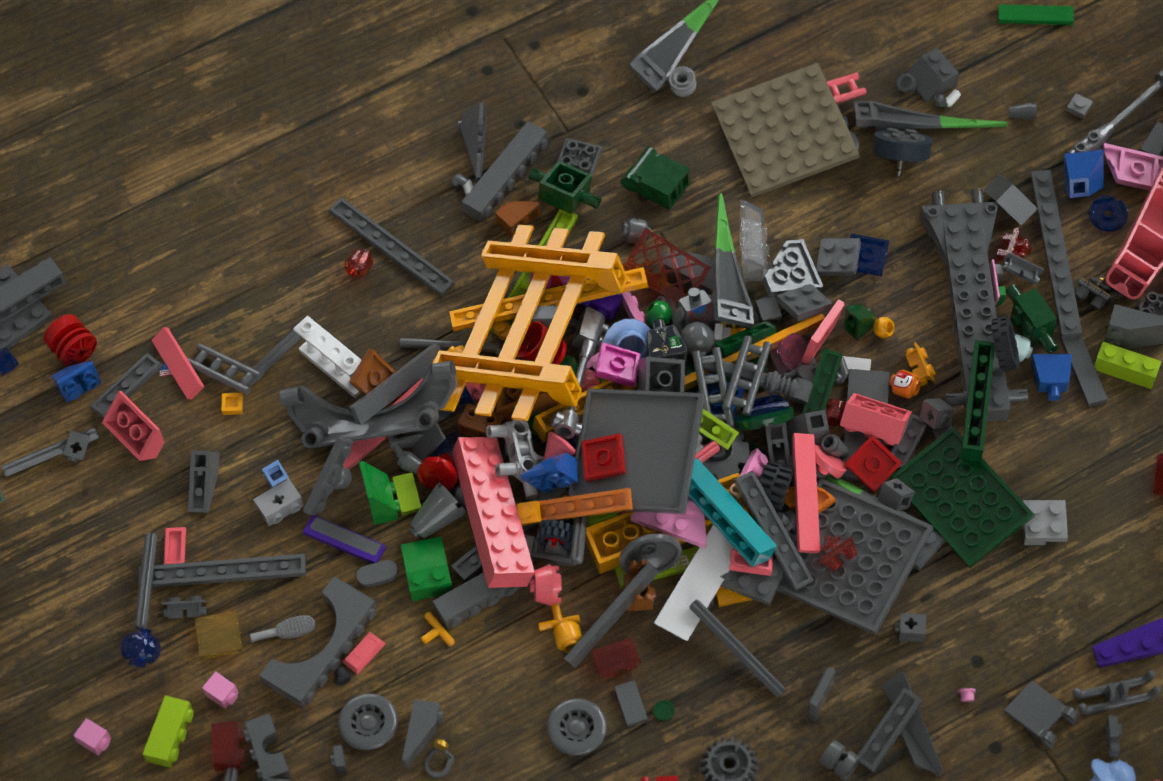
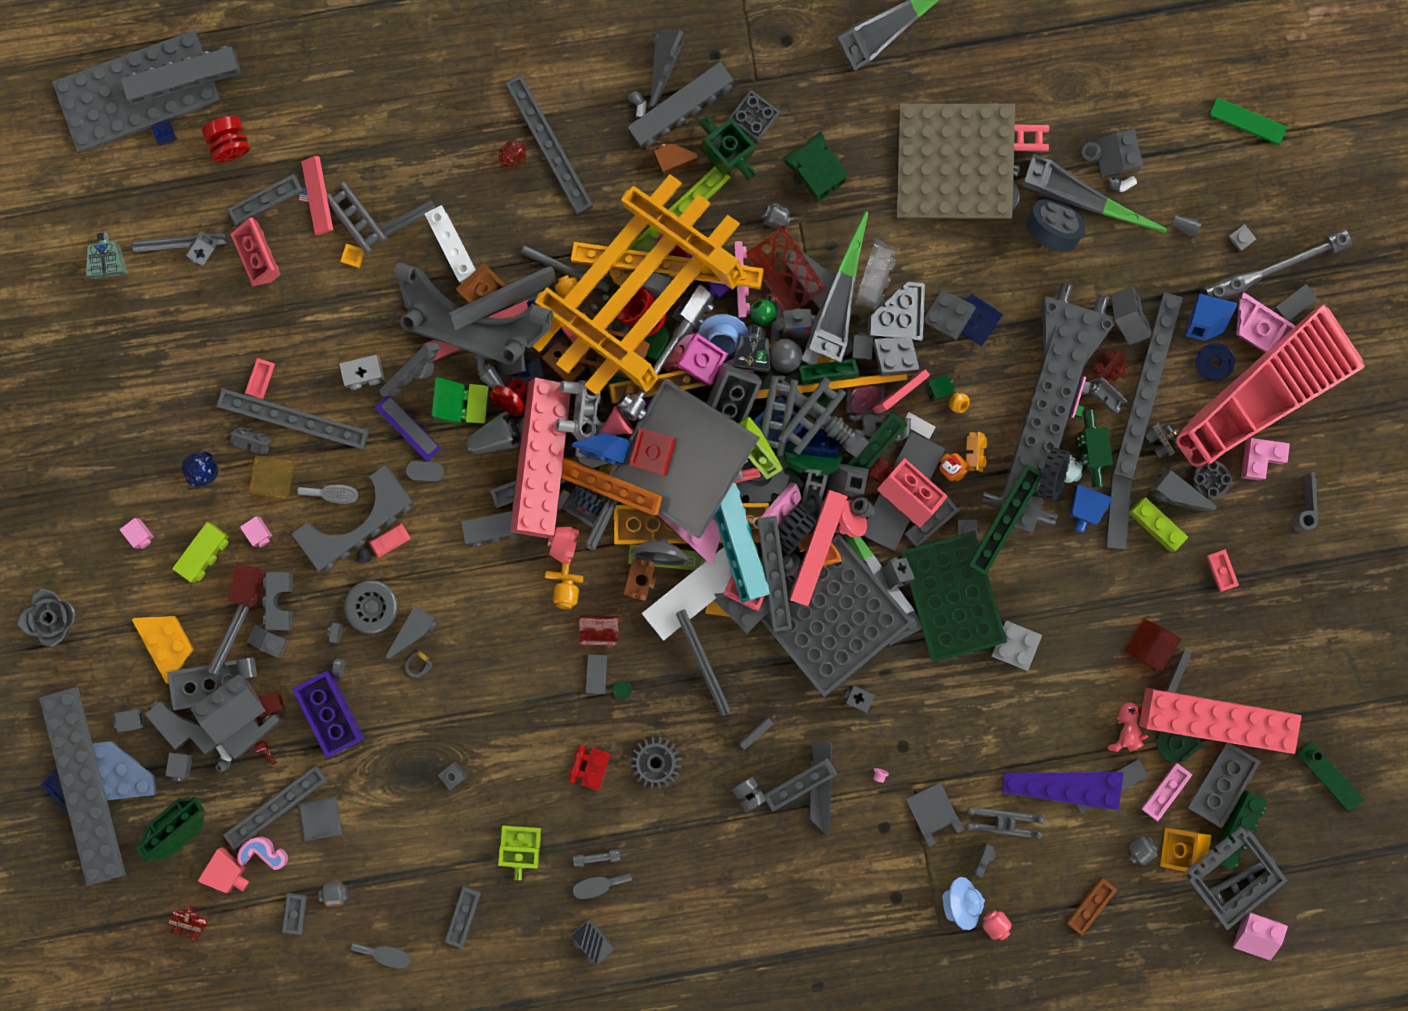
camera: 20 degrees right, 25 degrees up
blue slope [51,361,101,403] -> none
dark grey axle [135,533,157,630] -> none
dark grey slope [188,450,220,513] -> none
medium blue leg [262,460,289,489] -> none
green slope [401,536,453,602] -> none
light orange piece [421,612,455,646] -> none
light orange plate [517,501,541,525] -> none
dark grey wheel [547,698,607,755] -> none
dark grey tile [564,563,659,668] -> none
light grey wheel [669,66,696,97] -> none
clear red hips [819,535,858,572] -> none
red tile [844,435,902,493] -> none
dark grey brick [919,398,954,429] -> none

